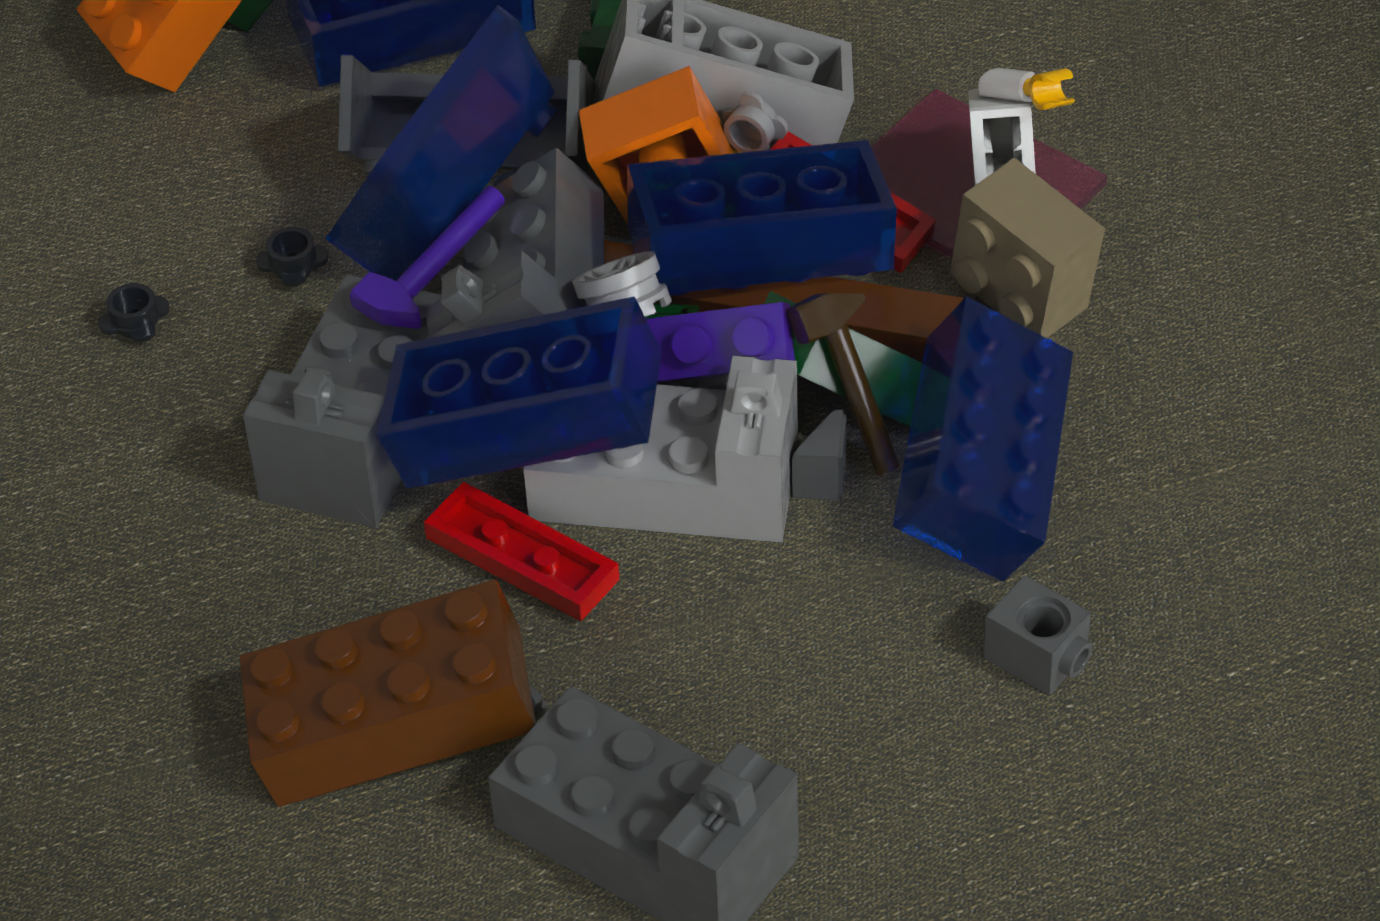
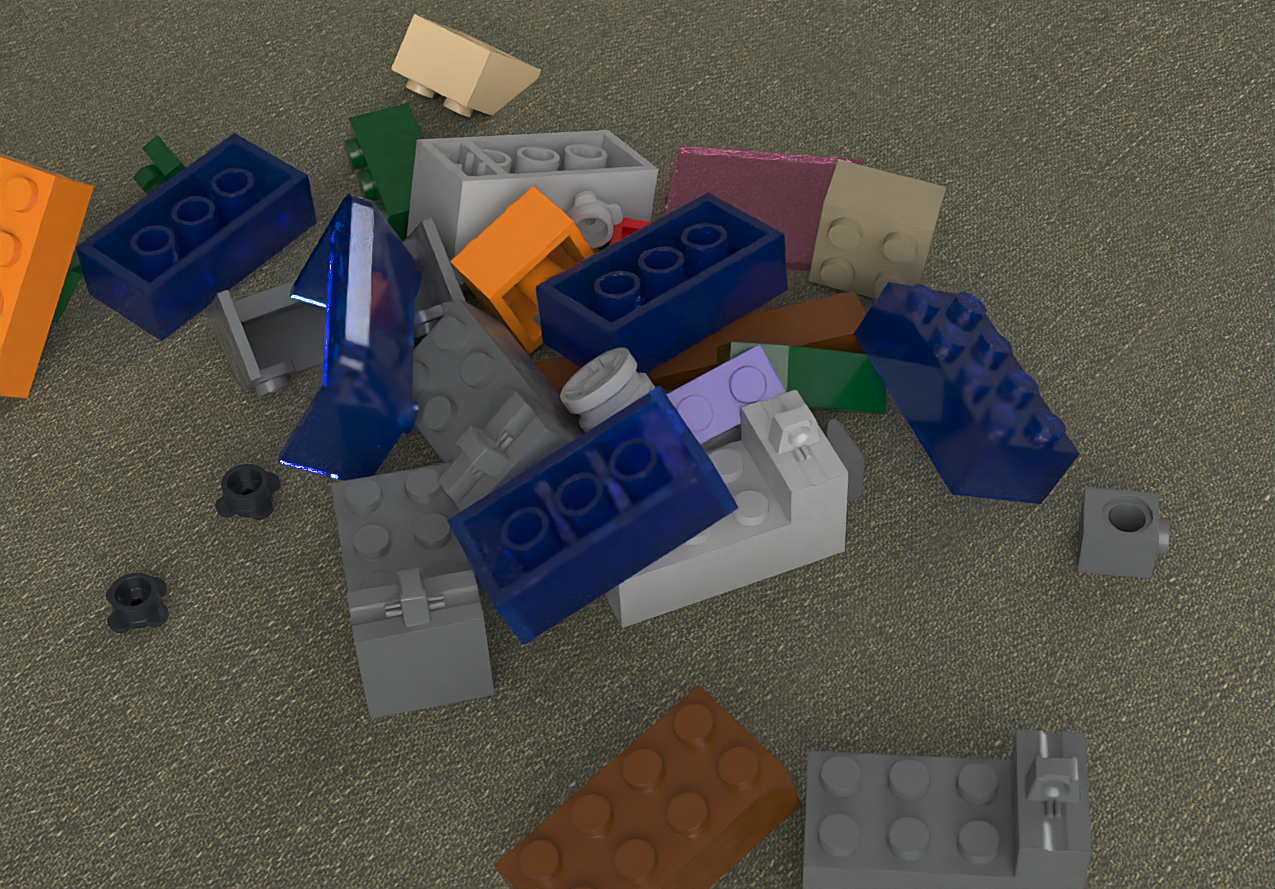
camera: 30 degrees left, 0 degrees up
dark purple piece [349,186,505,329] -> none
red plate [424,481,620,622] -> none
dark brown piece [786,293,900,475] -> none
white torso [968,68,1075,185] -> none

